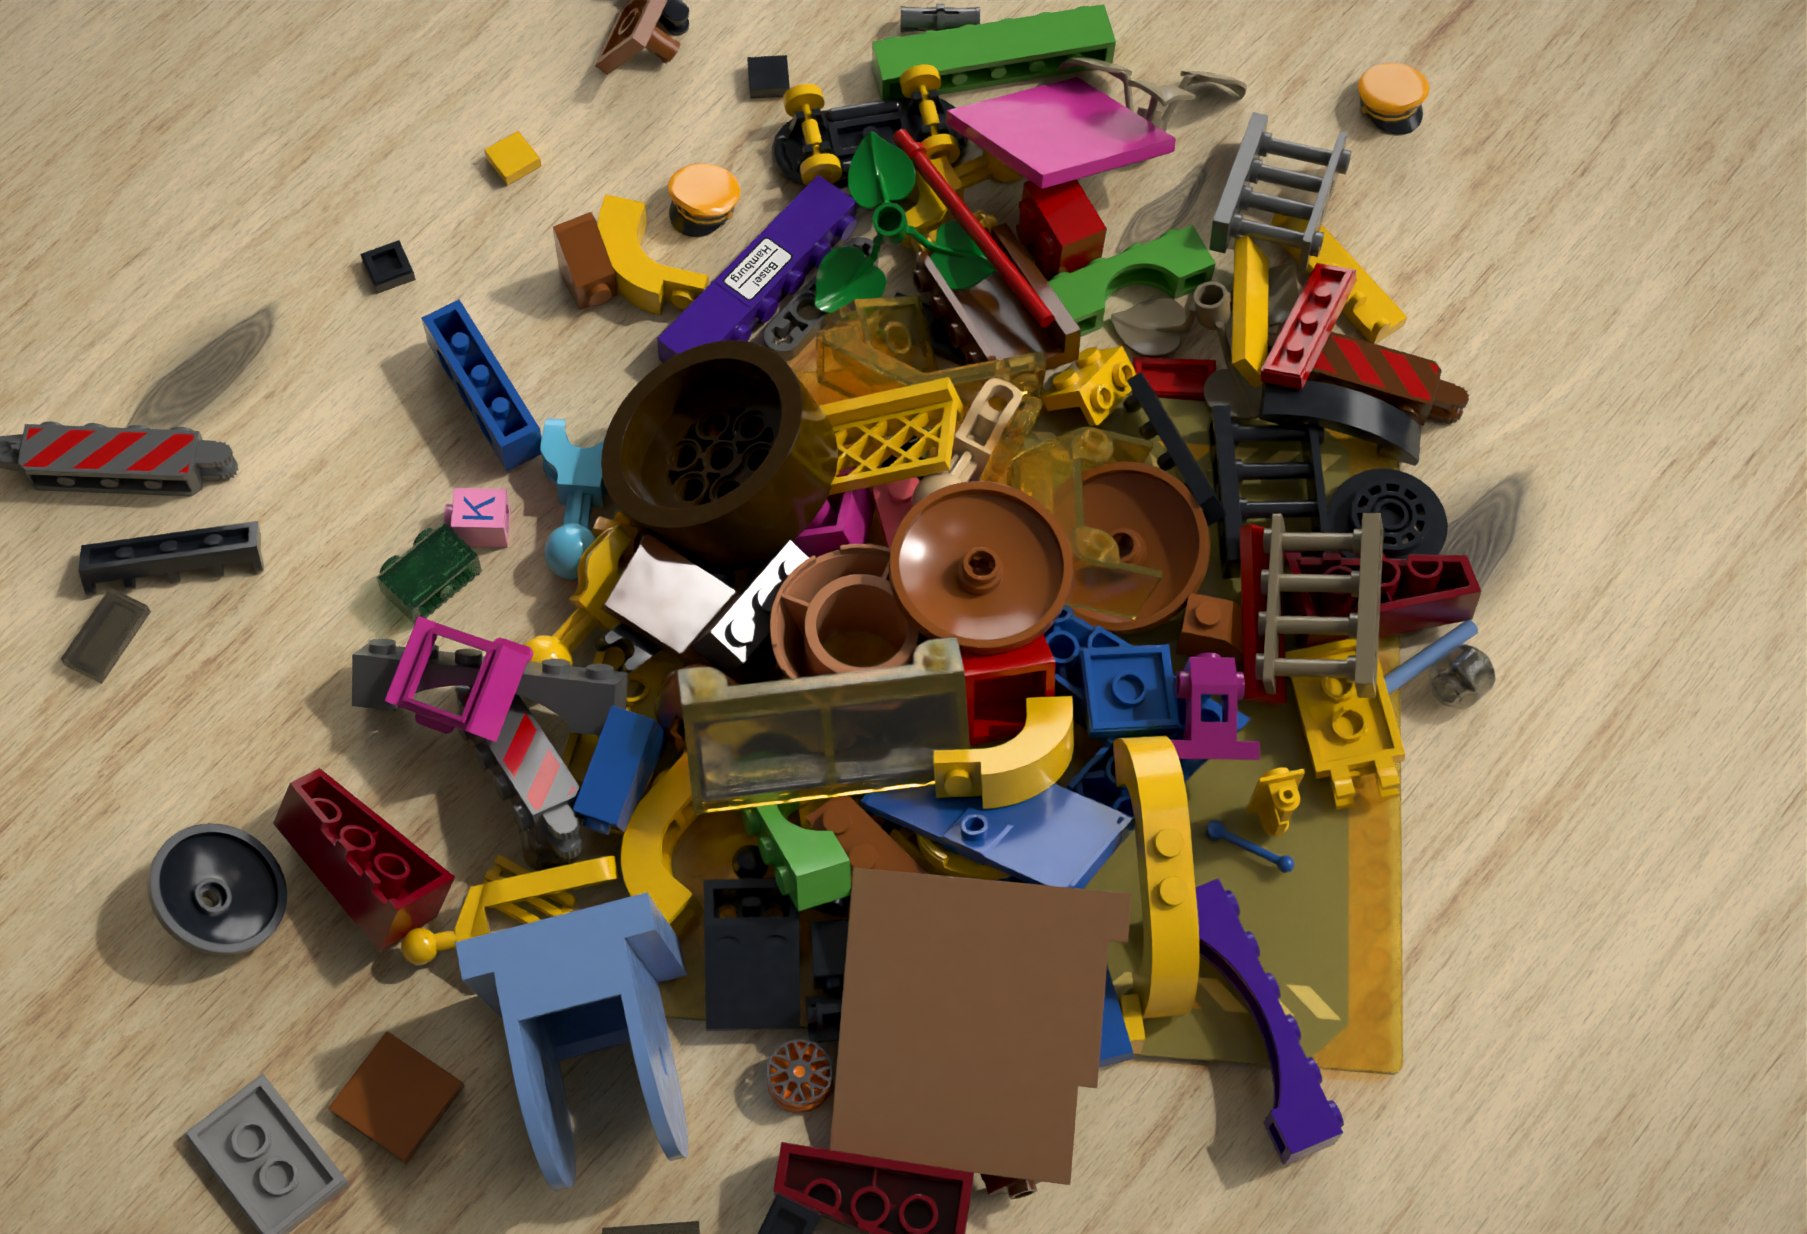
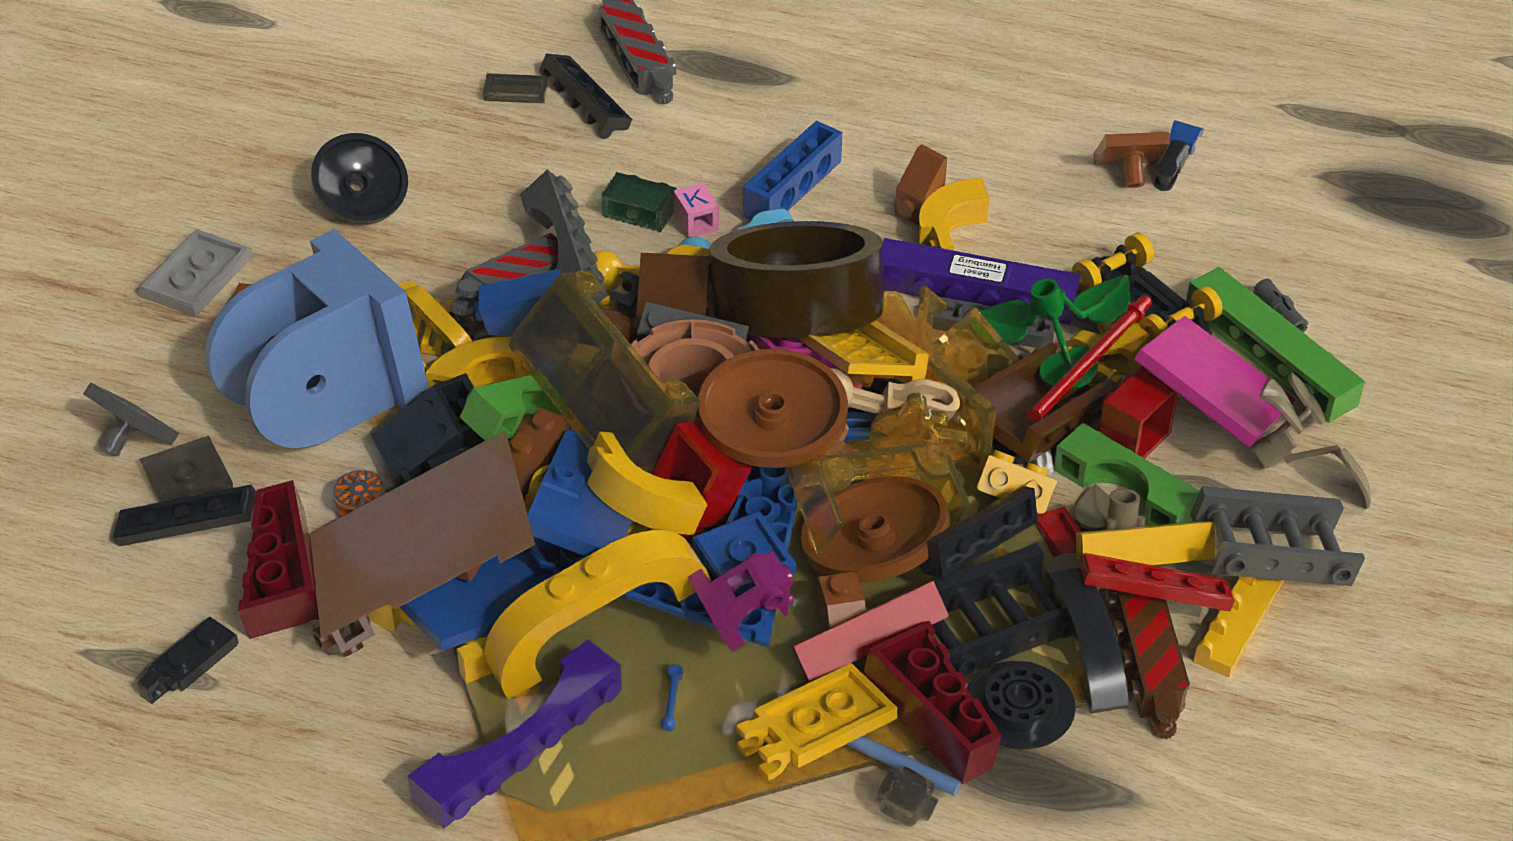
camera: 70 degrees right, 20 degrees down
dark red wedge [273,768,455,952] -> none
black tile [360,240,416,294] -> none
dark pink piece [385,616,533,742] -> none
yellow tile [484,130,542,186] -> none
light orange piece [668,163,741,237] -> none
black tile [747,55,790,98] -> none
yellow hinge [1246,768,1305,836] -> none
dark tan fence [1255,513,1384,698] -> none
light orange piece [1358,63,1430,135] -> none

